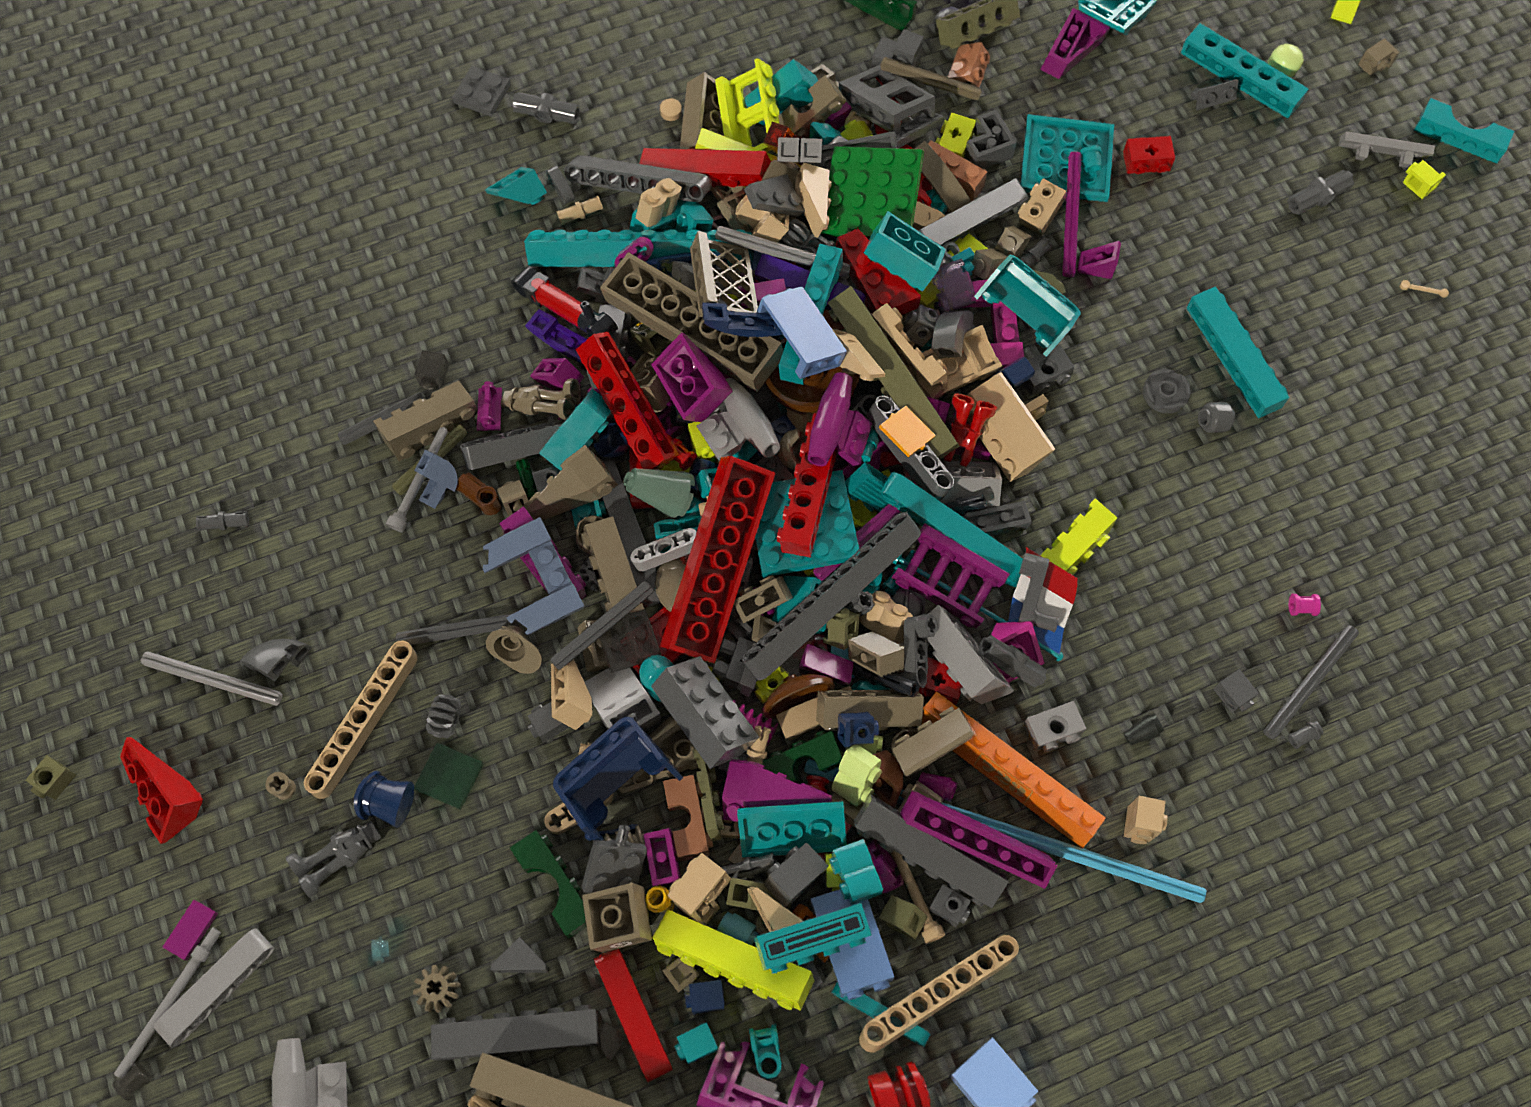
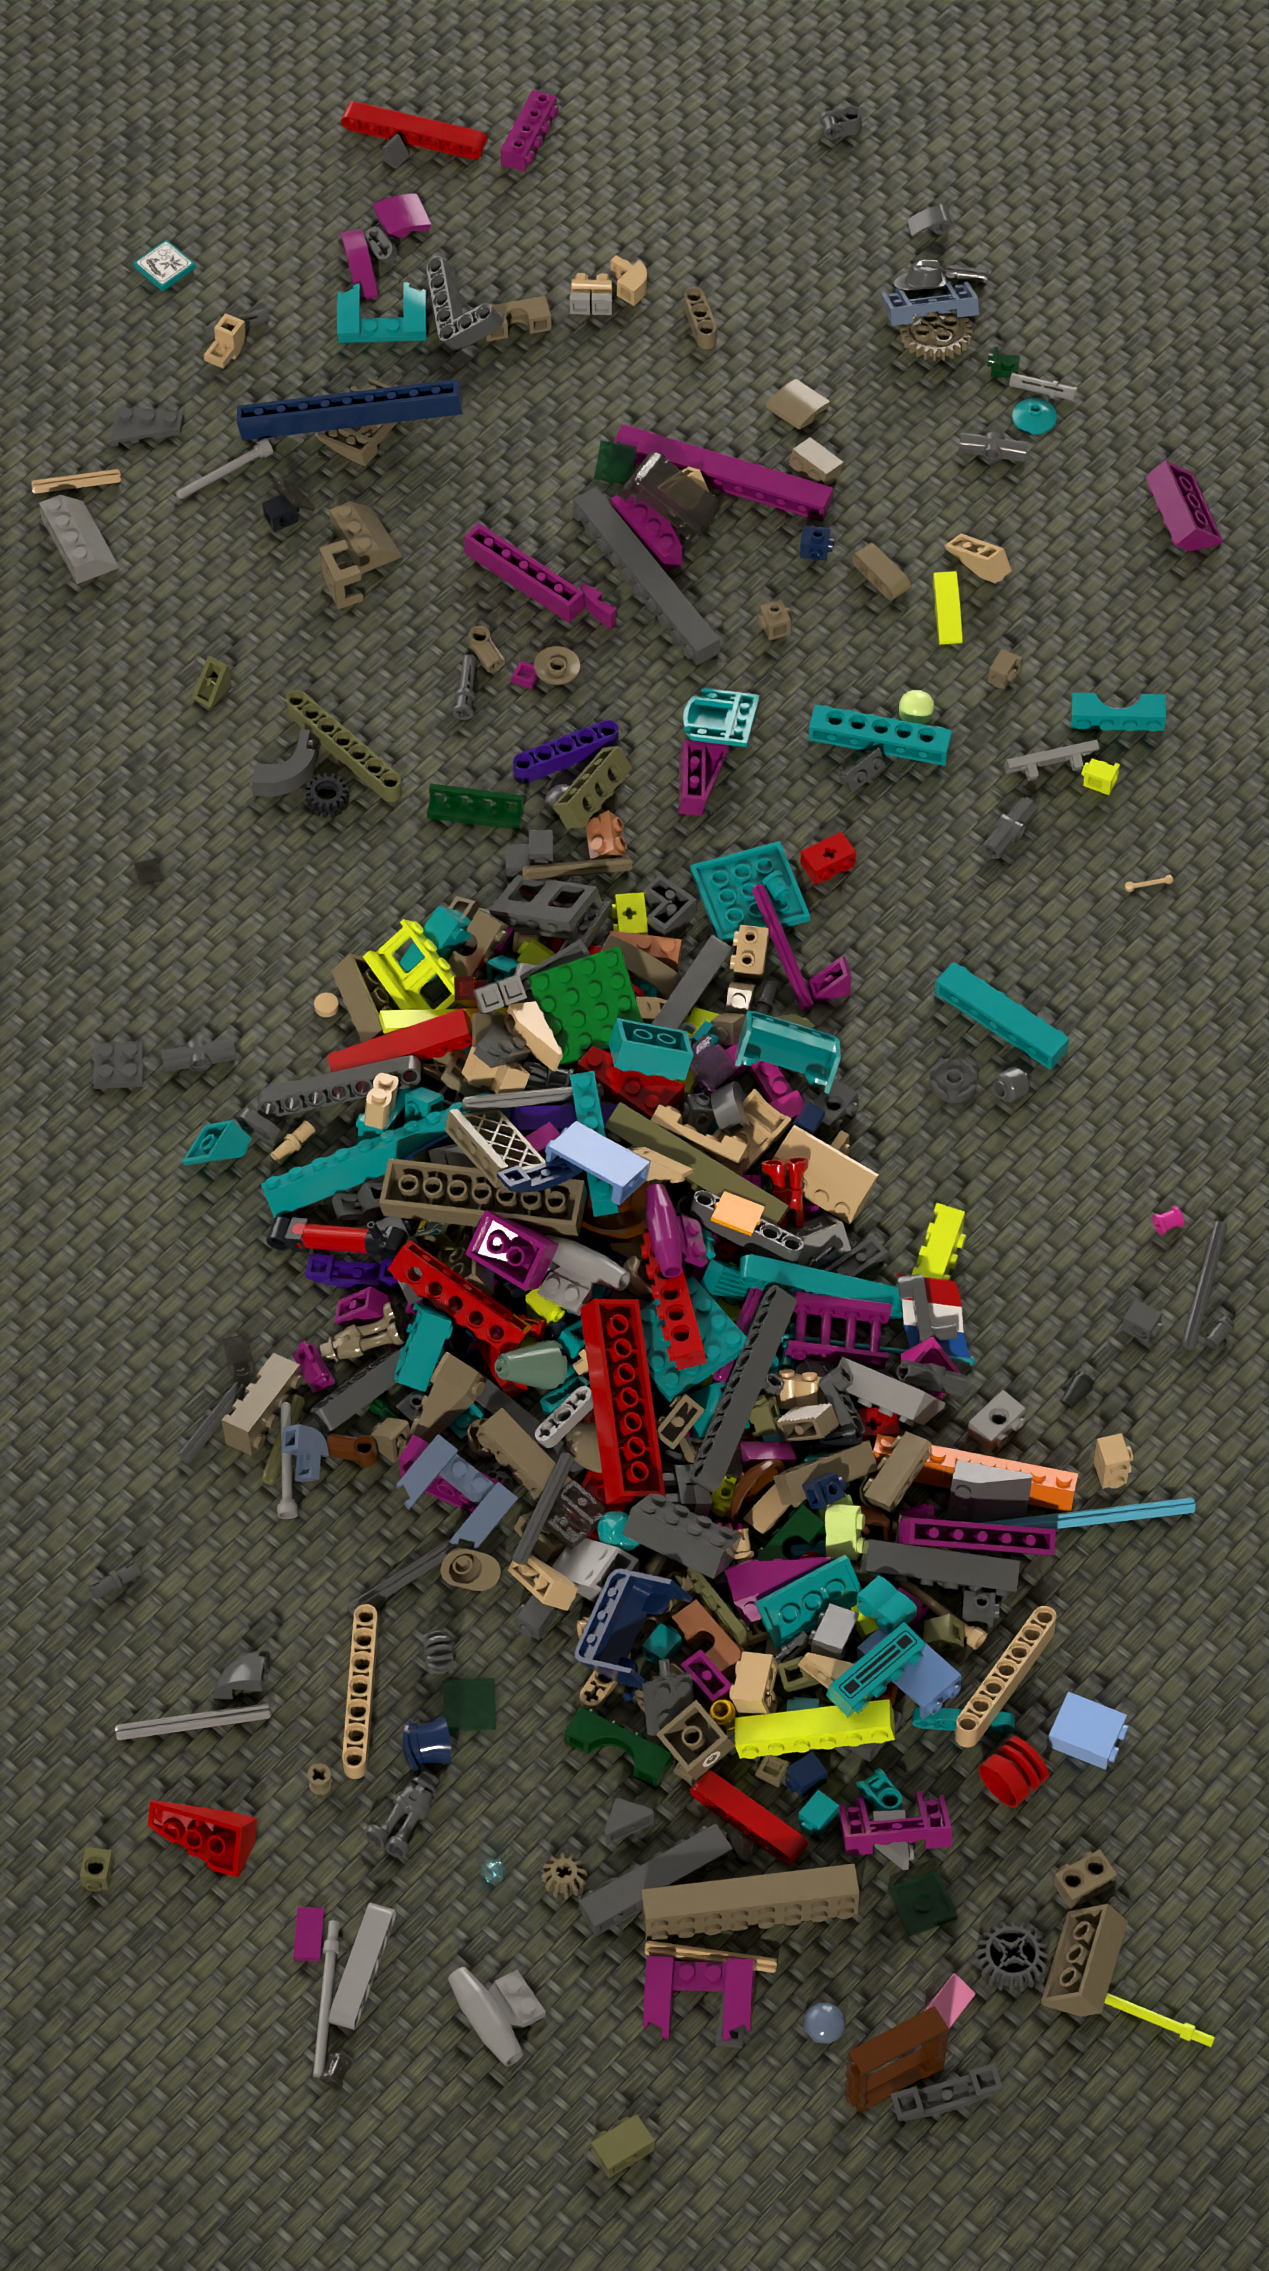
camera: 25 degrees left, 10 degrees down
magenta beam [615,237,654,267] -> none
none -> teal brick [642,1623,681,1669]
none -> dark grey slope [946,1460,1033,1523]

